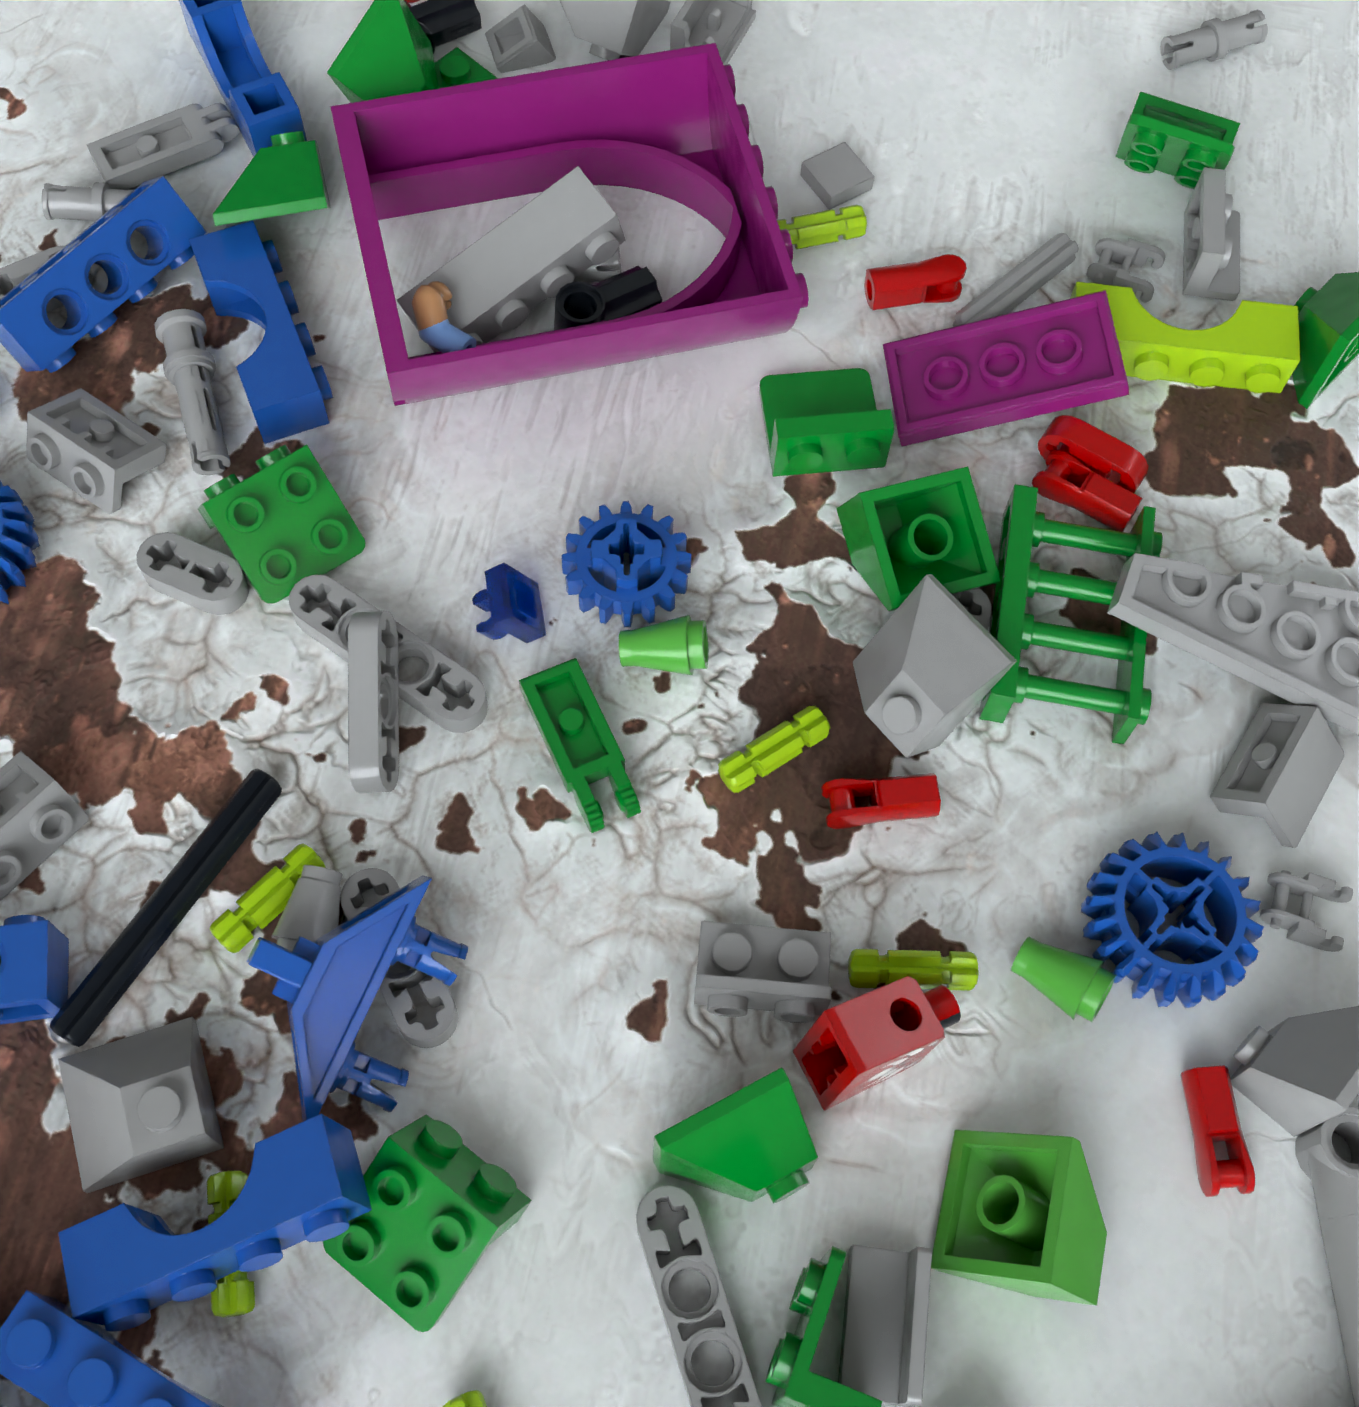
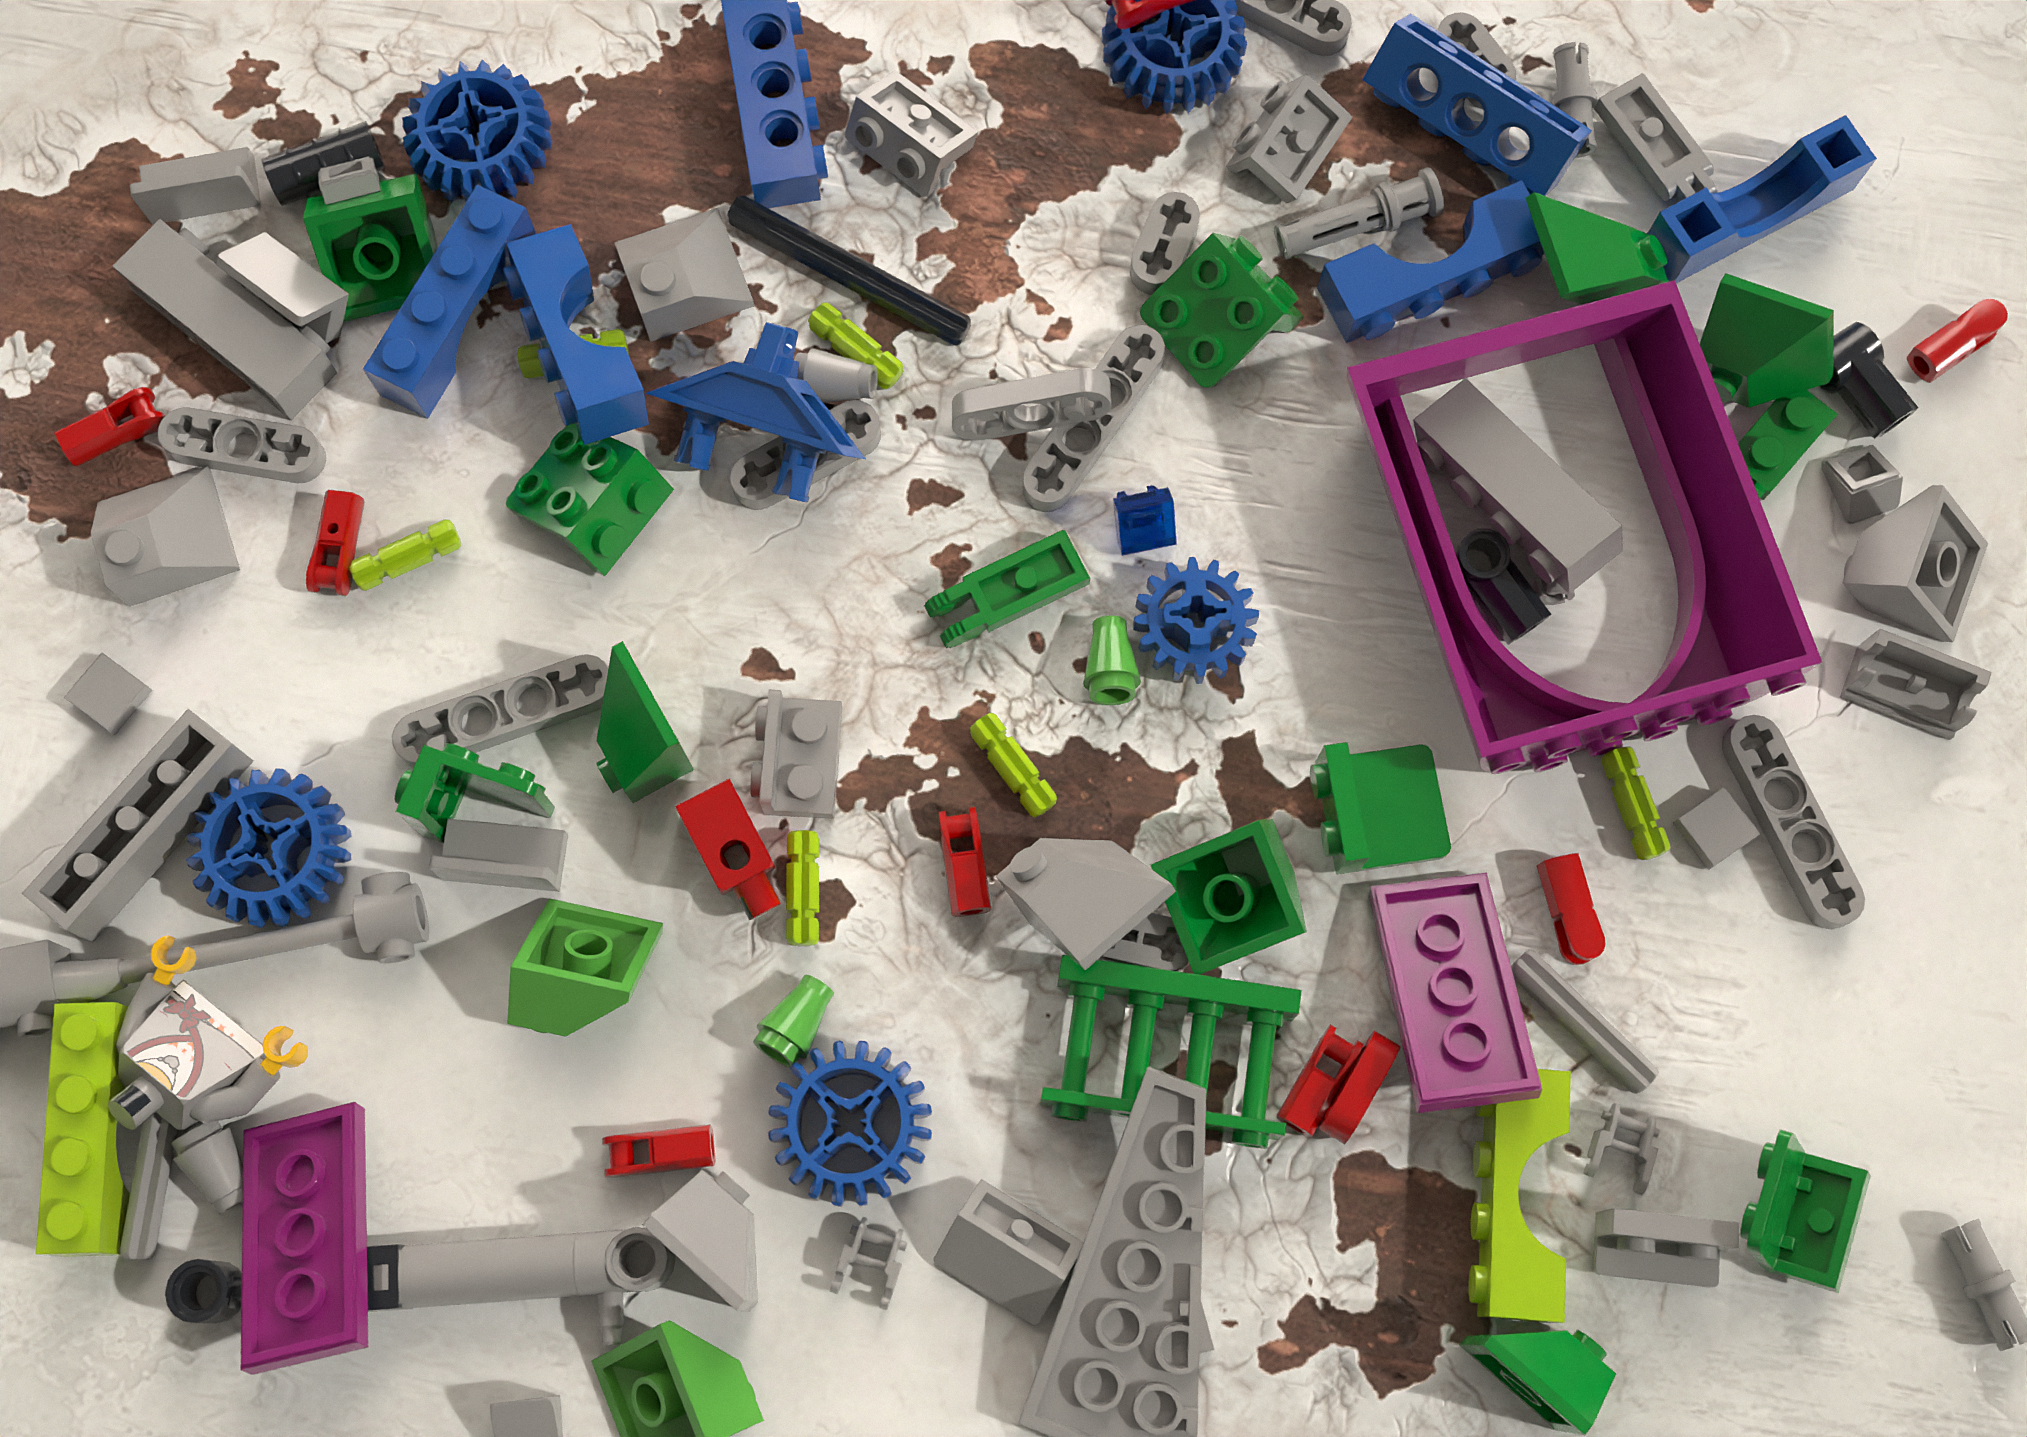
camera: 90 degrees right, 10 degrees up
arm [412,281,476,353] -> none
none -> light grey beam [1722,715,1865,930]

